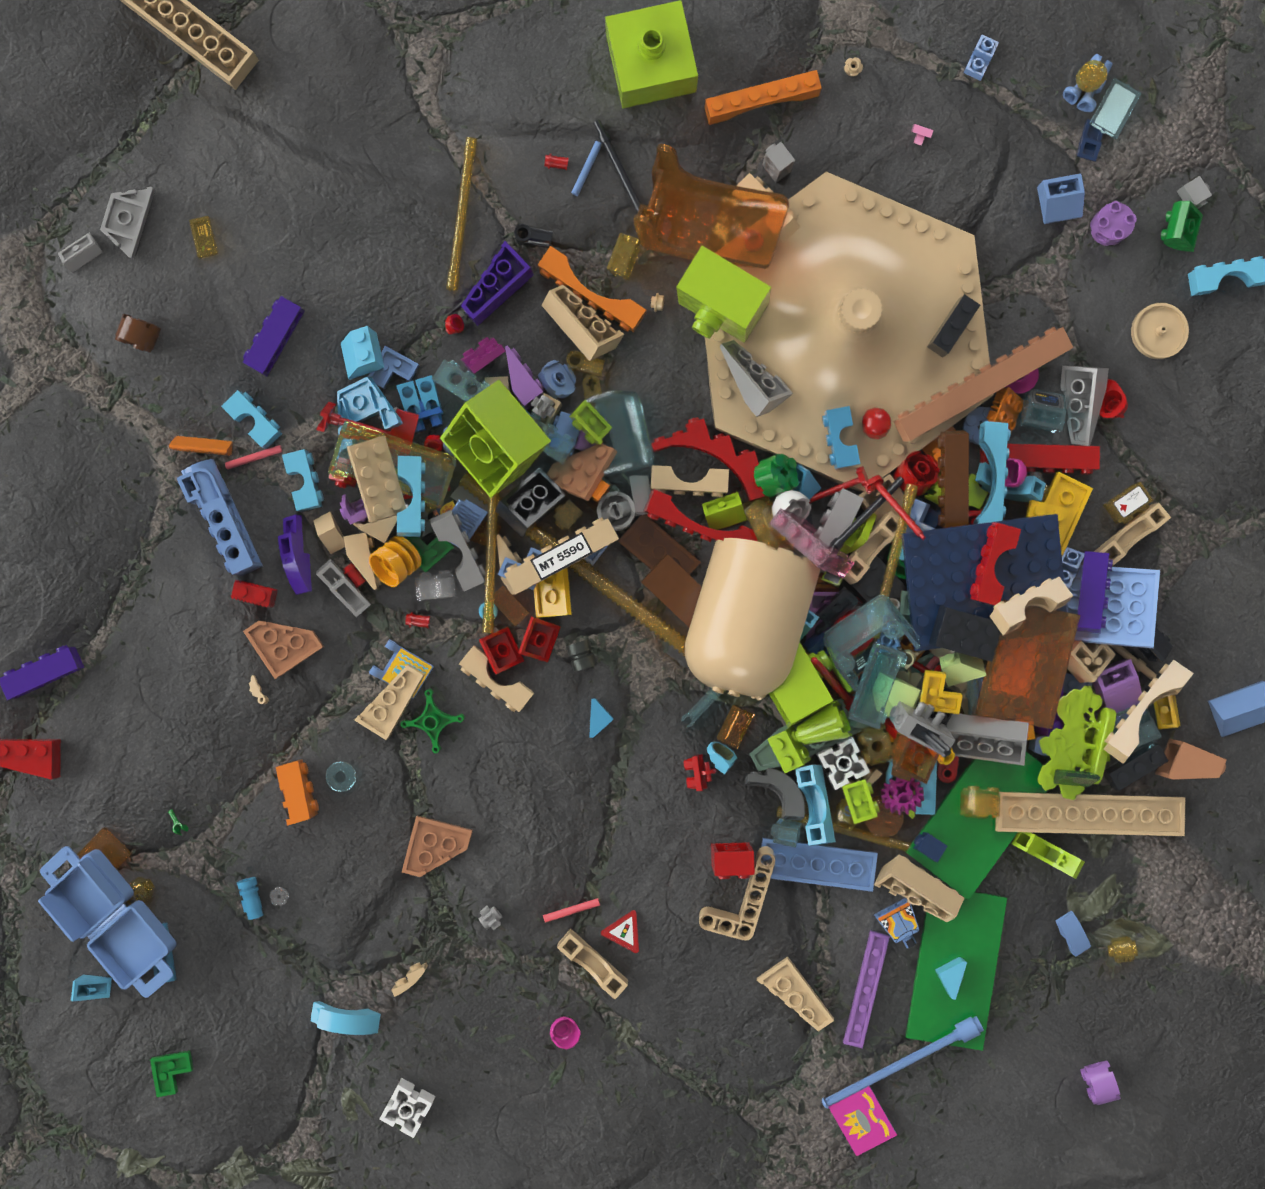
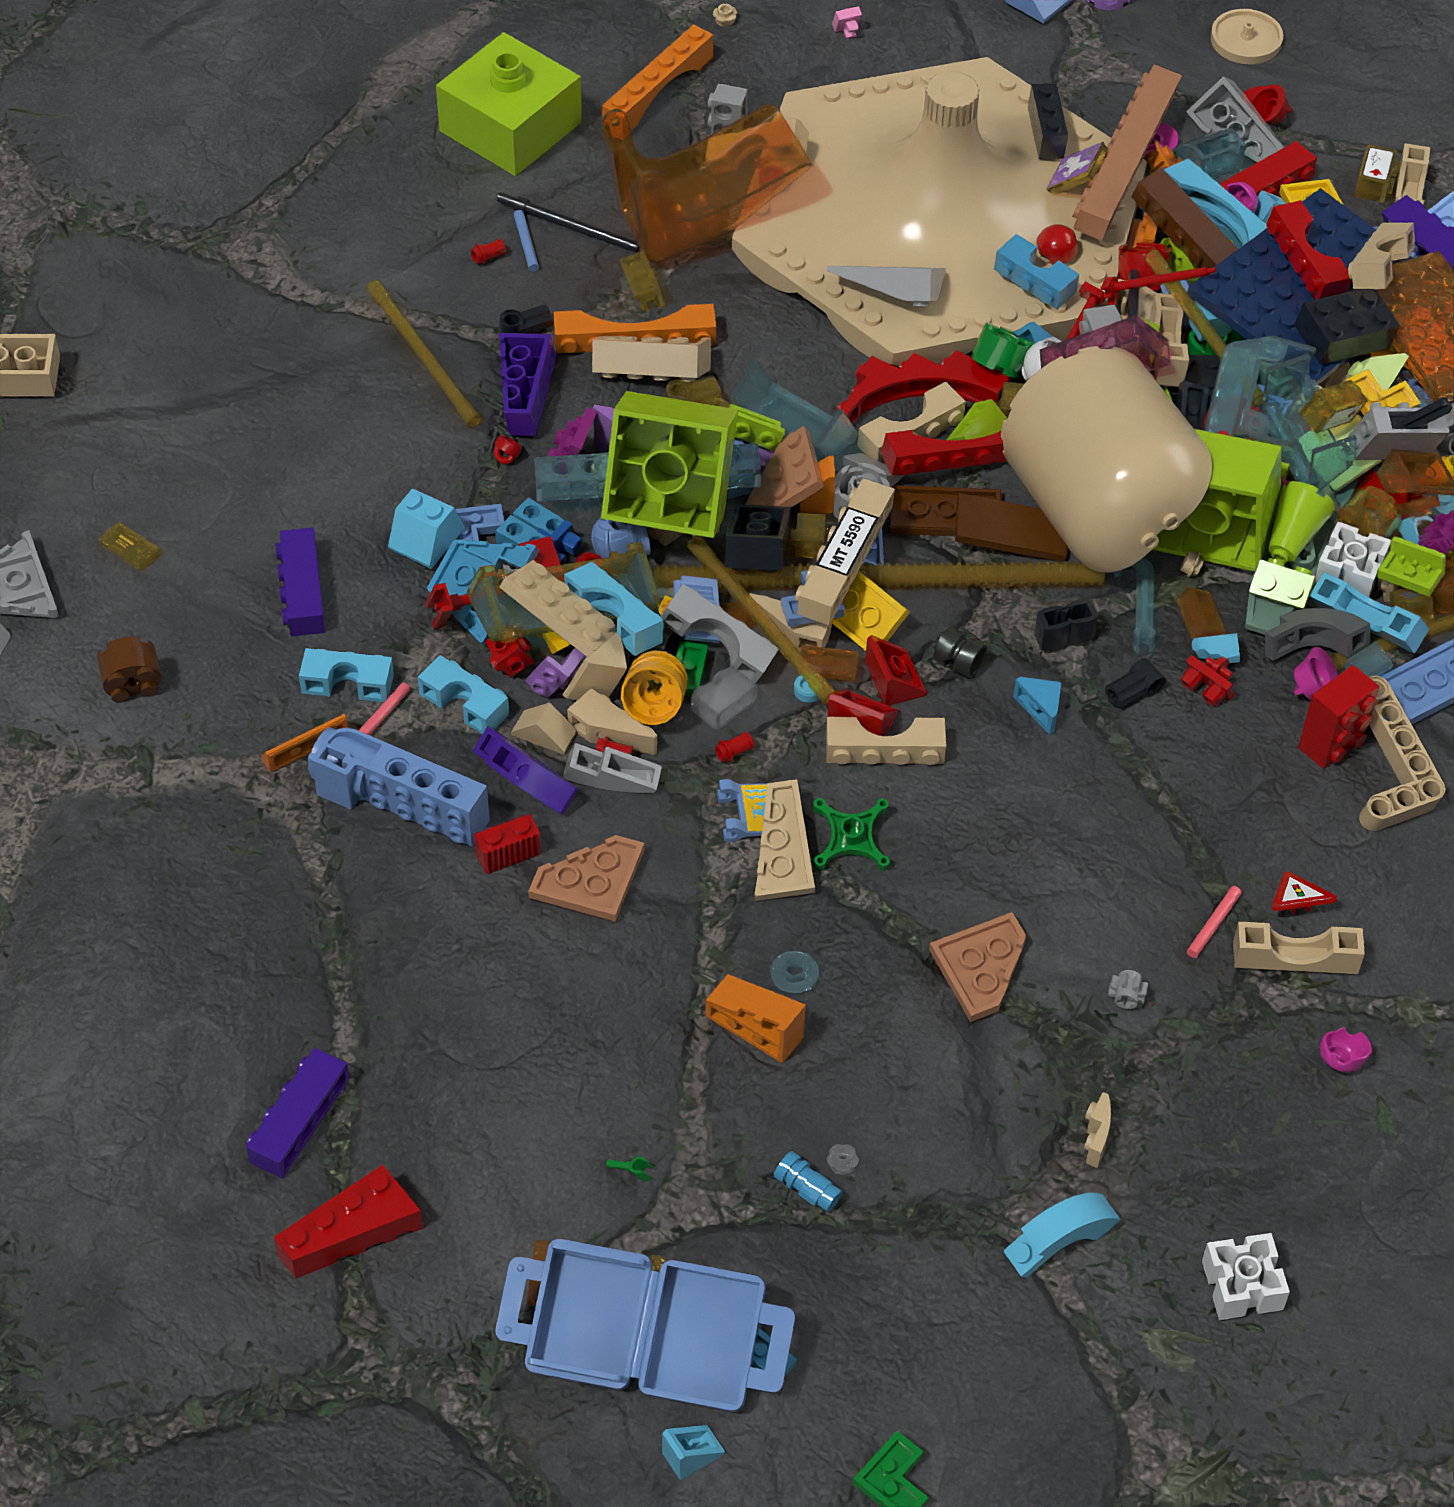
camera: 35 degrees left, 35 degrees down
tan piece [249,675,269,704] -> none
tan plate [651,293,664,312] -> none
lime brick [676,246,771,343] -> none
none -> black brick [1034,600,1098,651]
none -> tile [1047,142,1108,195]
none -> black piece [1105,658,1166,708]
none -> dark pink piece [1293,647,1338,700]
none -> clear yellow brick [1299,380,1368,434]

